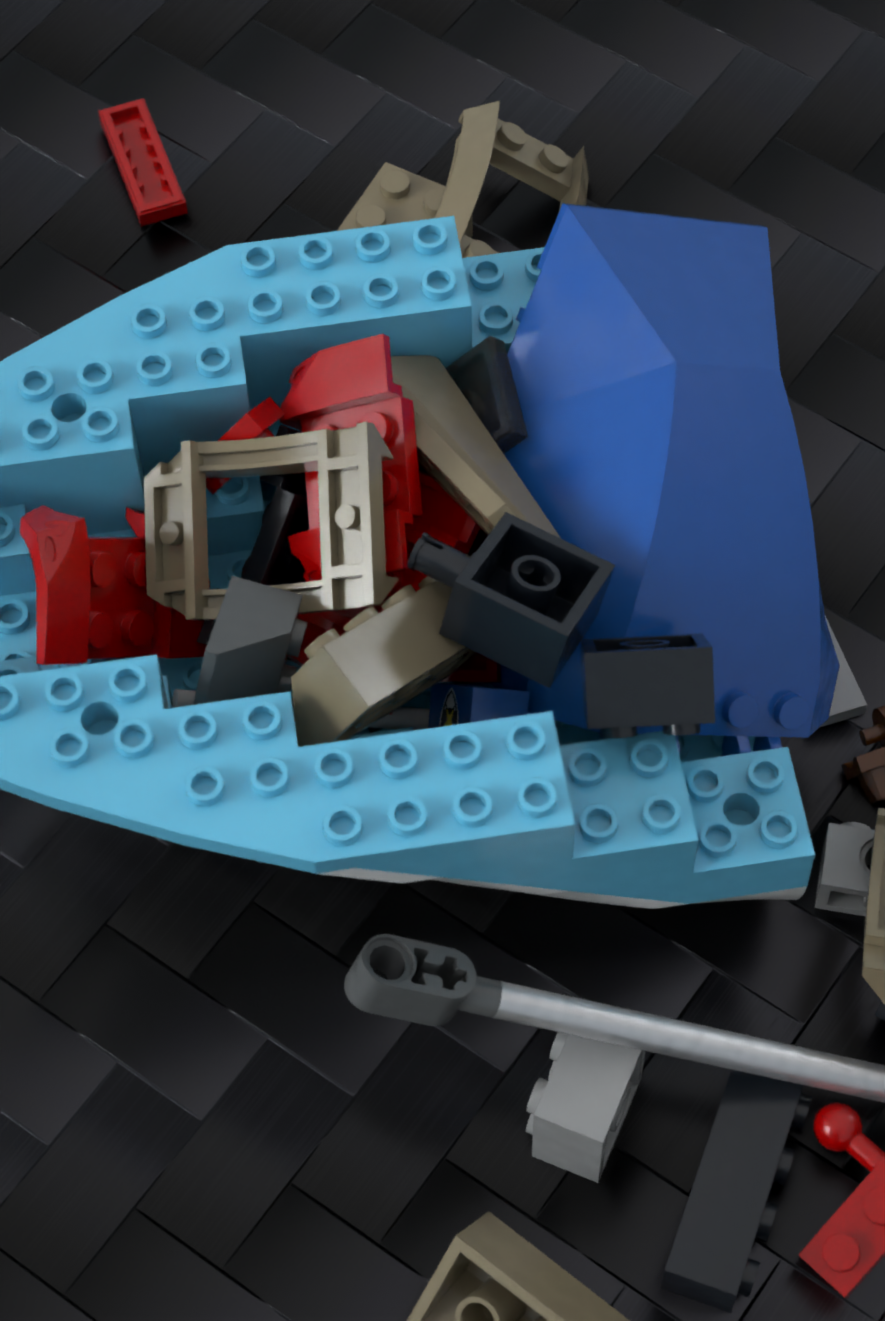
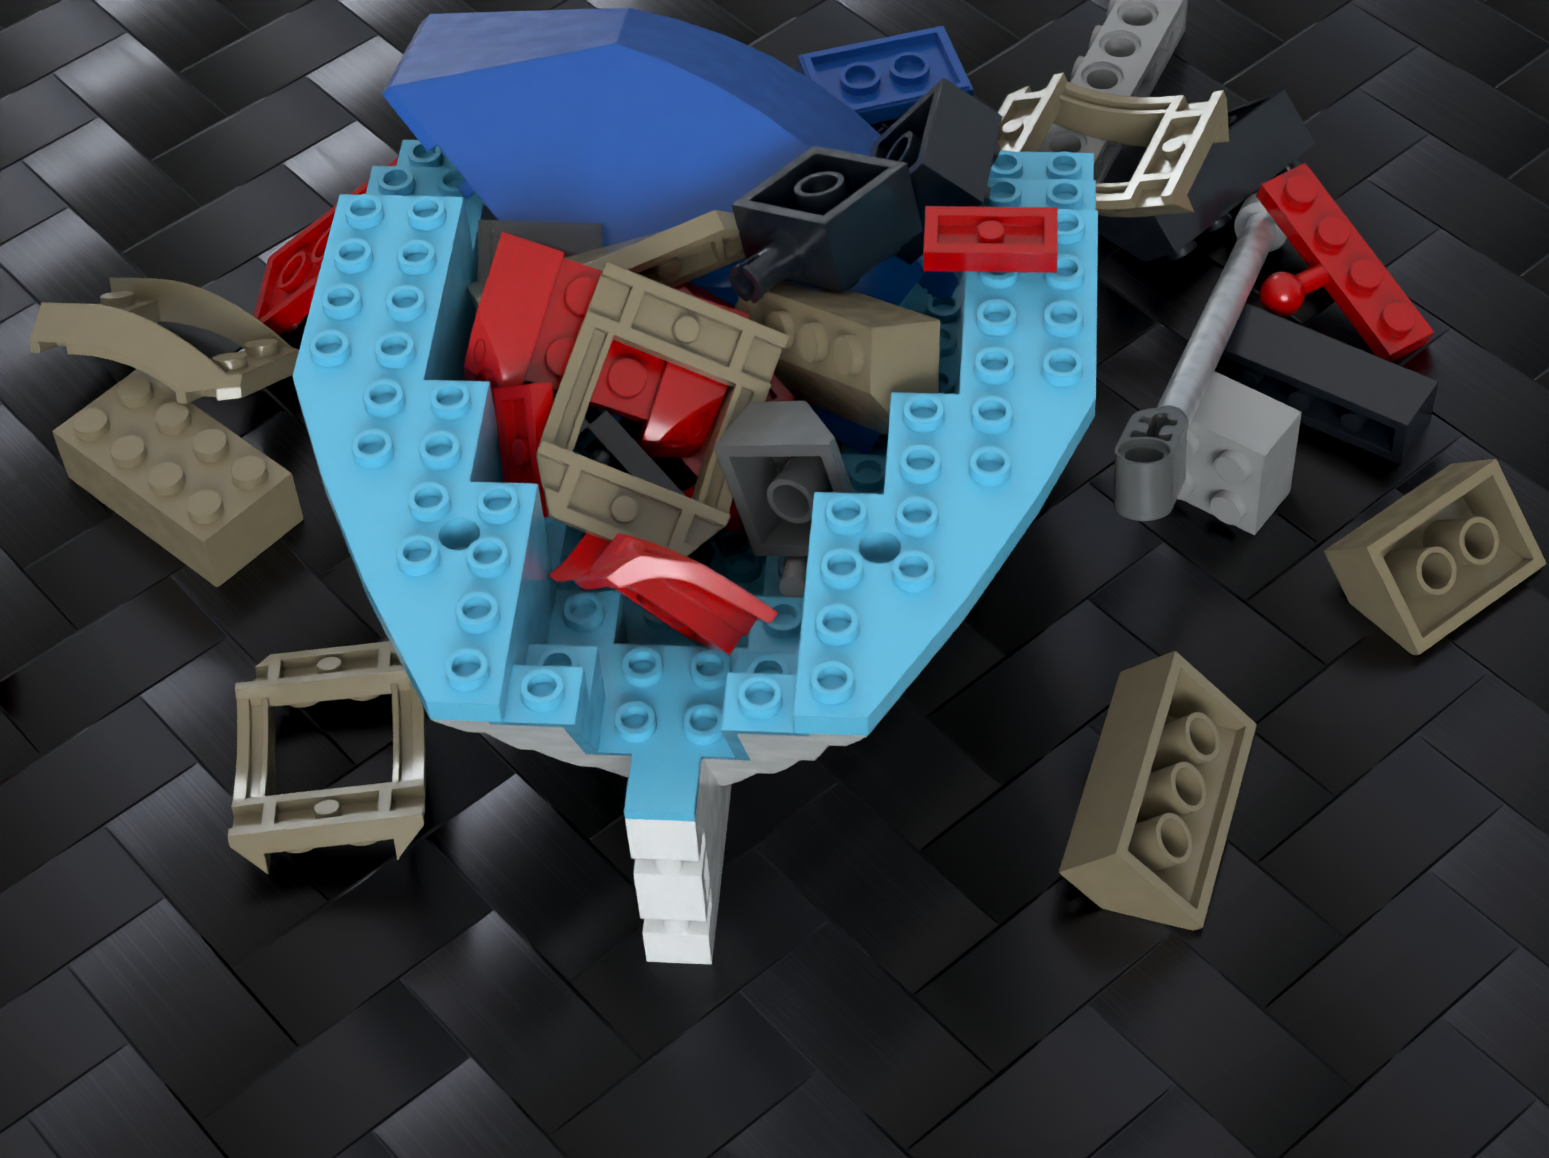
camera: 75 degrees left, 10 degrees down
none -> red plate [924,206,1058,273]
none -> dark tan slope [1059,651,1257,931]

